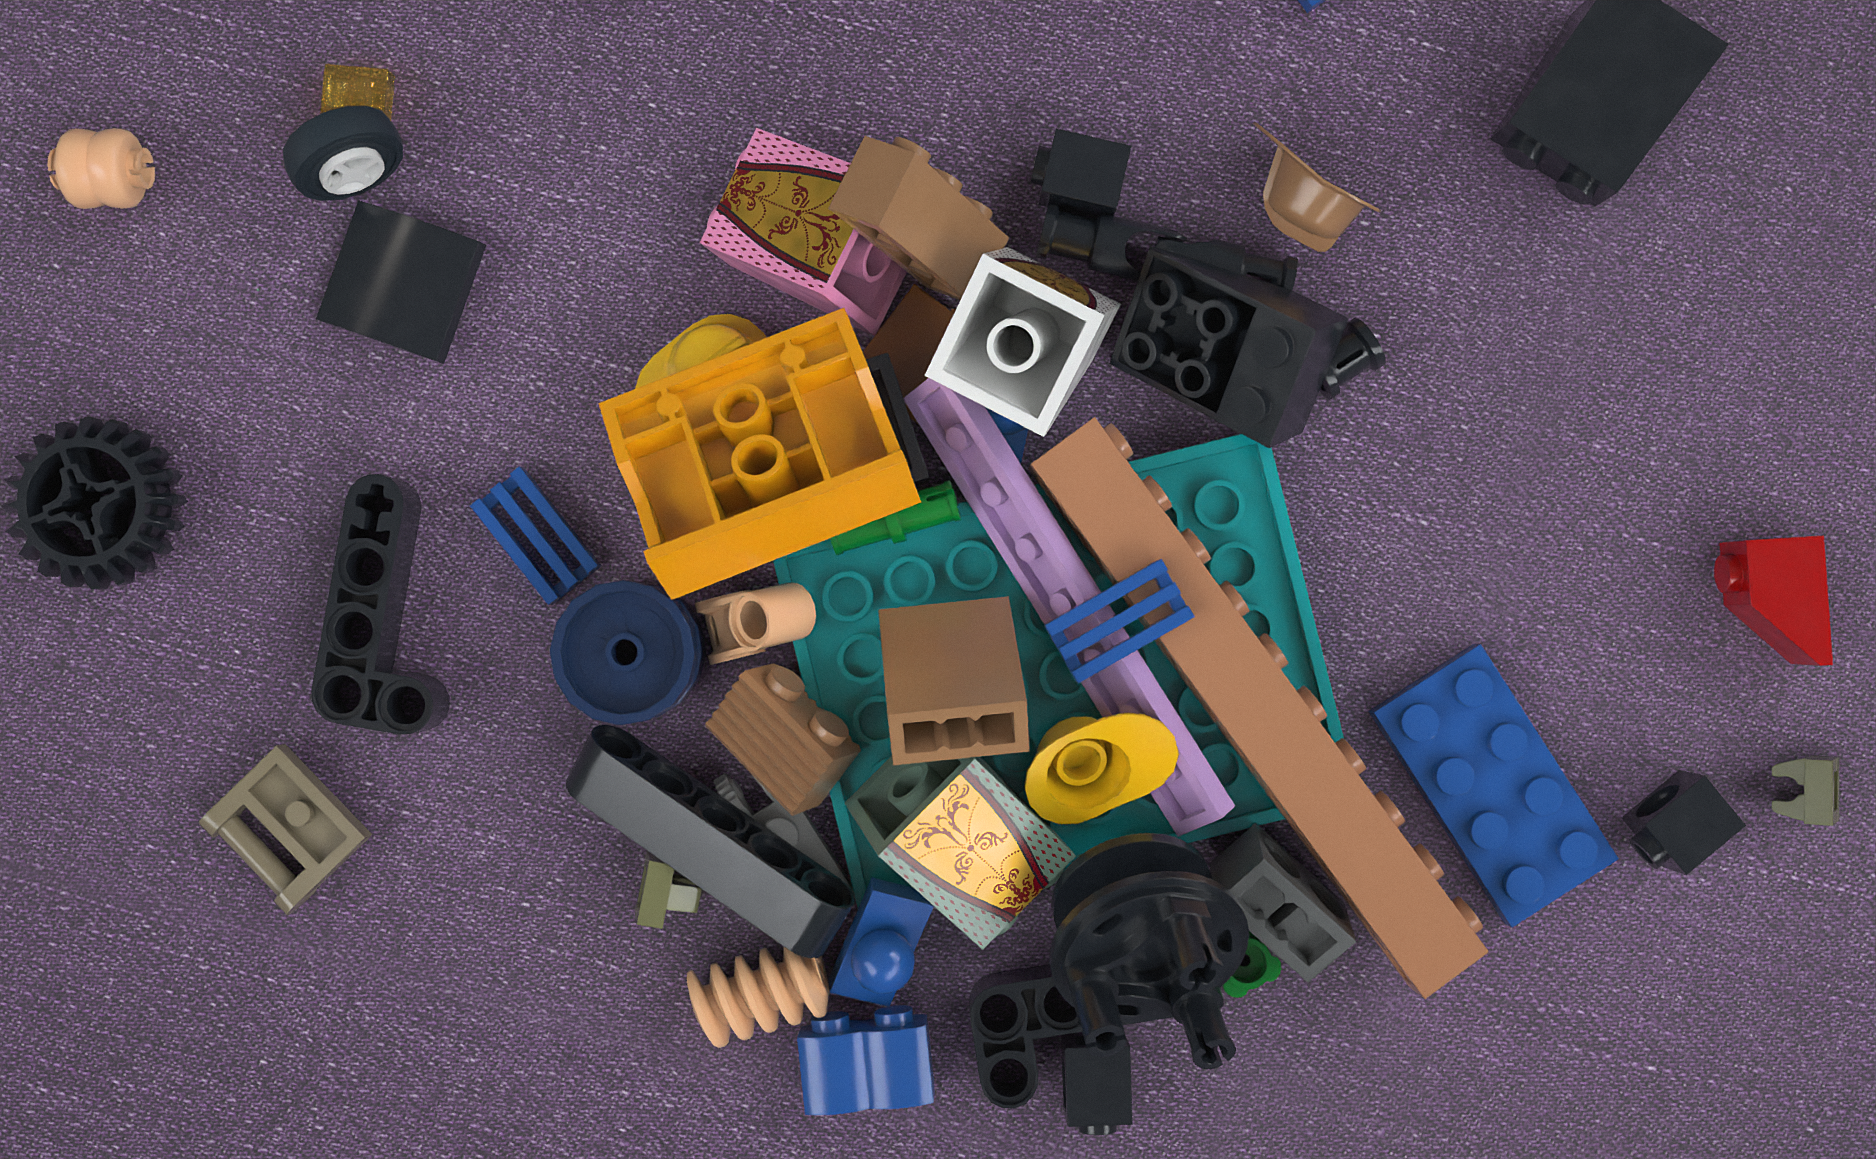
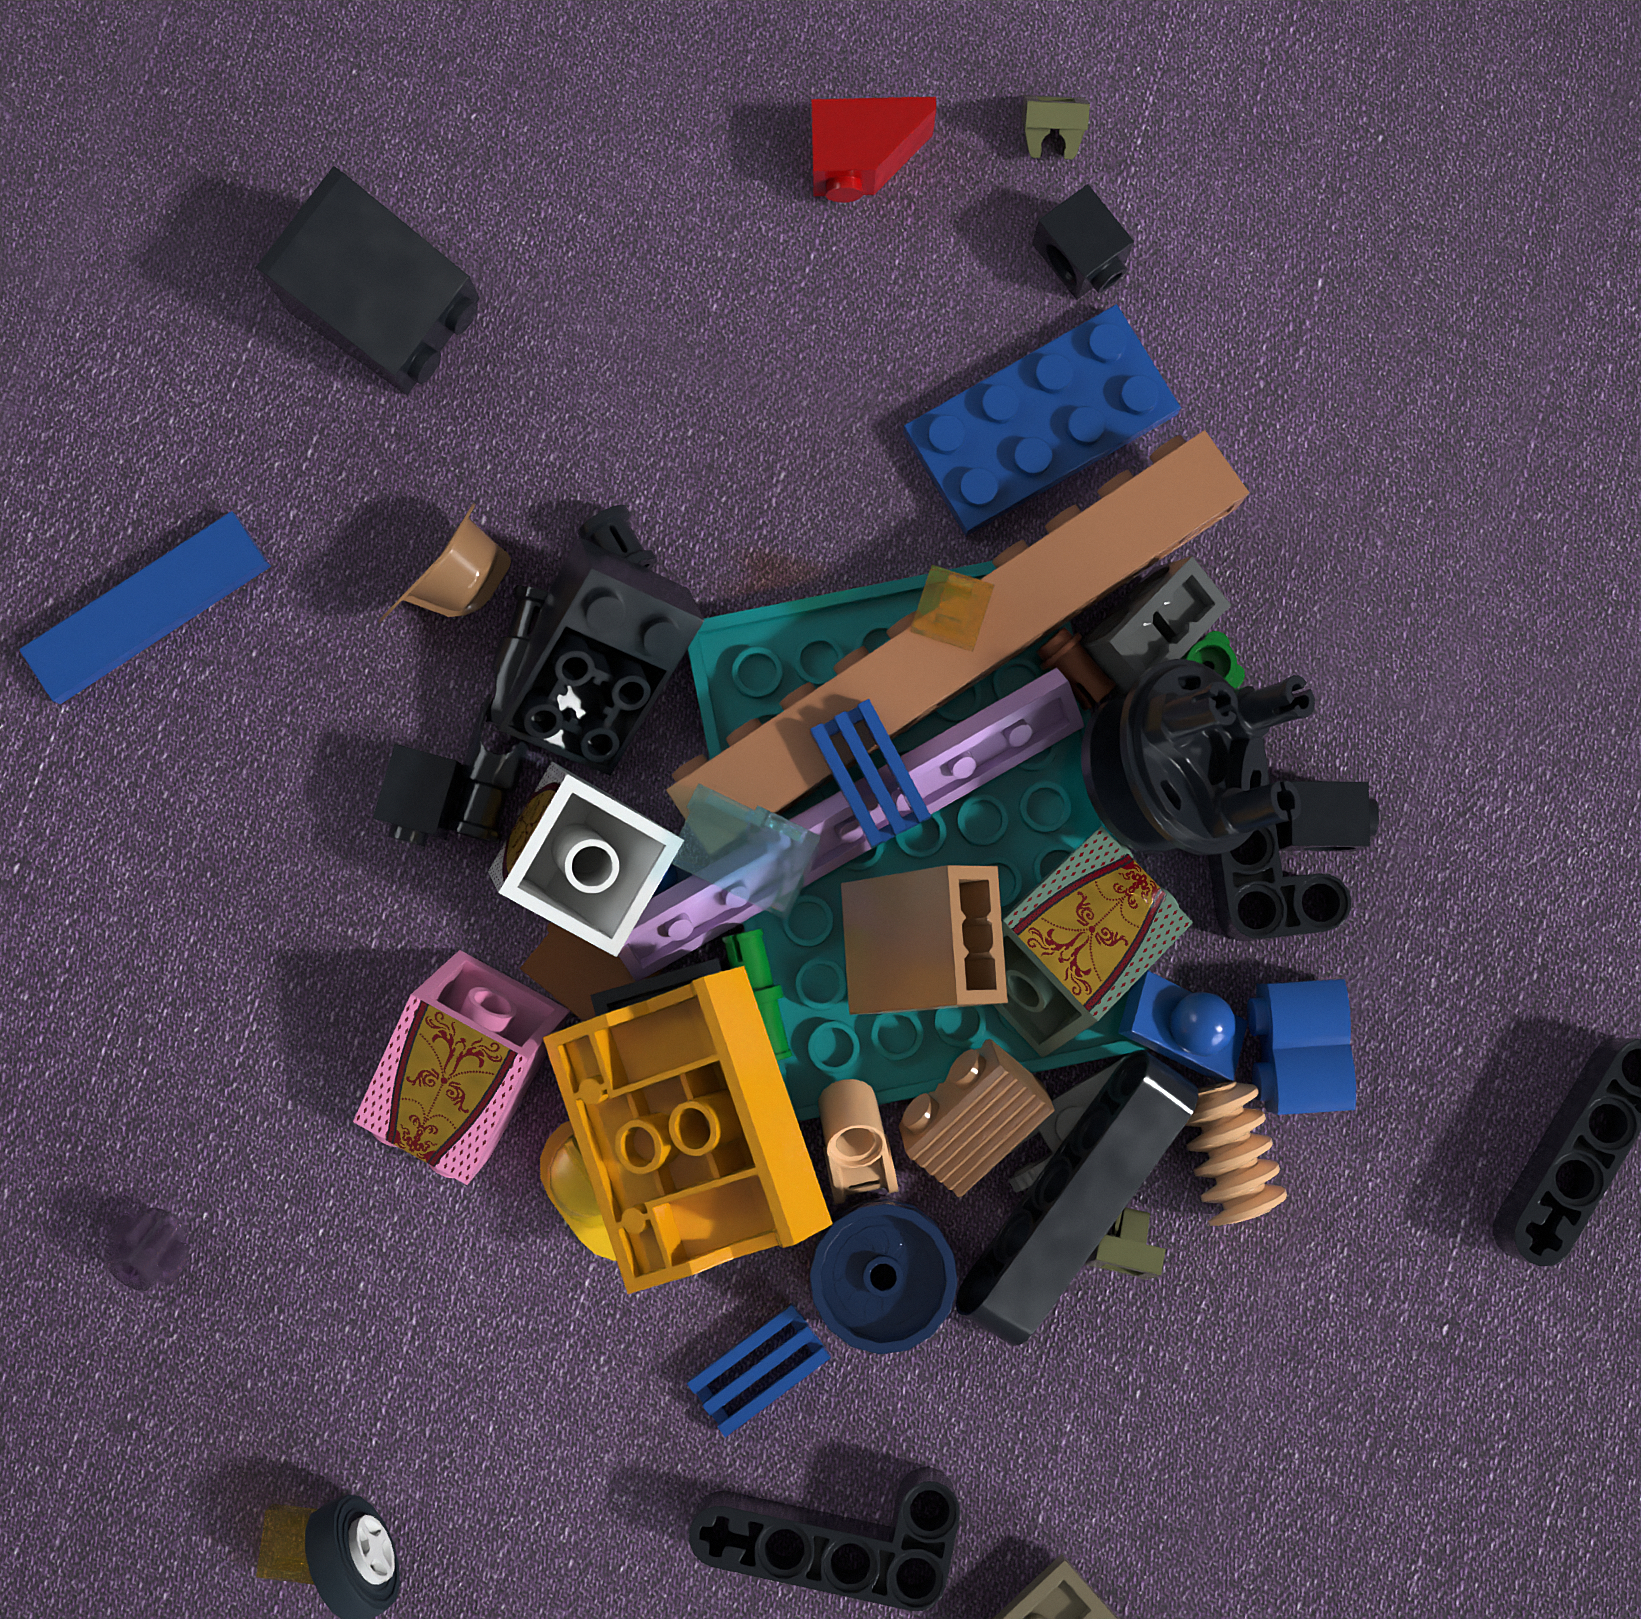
camera: 90 degrees left, 5 degrees down
black slope [316,200,486,364] -> none
medium nougat brick [828,136,1009,300] -> none
yellow piece [1024,713,1179,824] -> none
none -> clear light blue panel [671,783,821,920]
none -> clear yellow tile [910,565,994,652]
none -> copper pin [1036,627,1116,711]

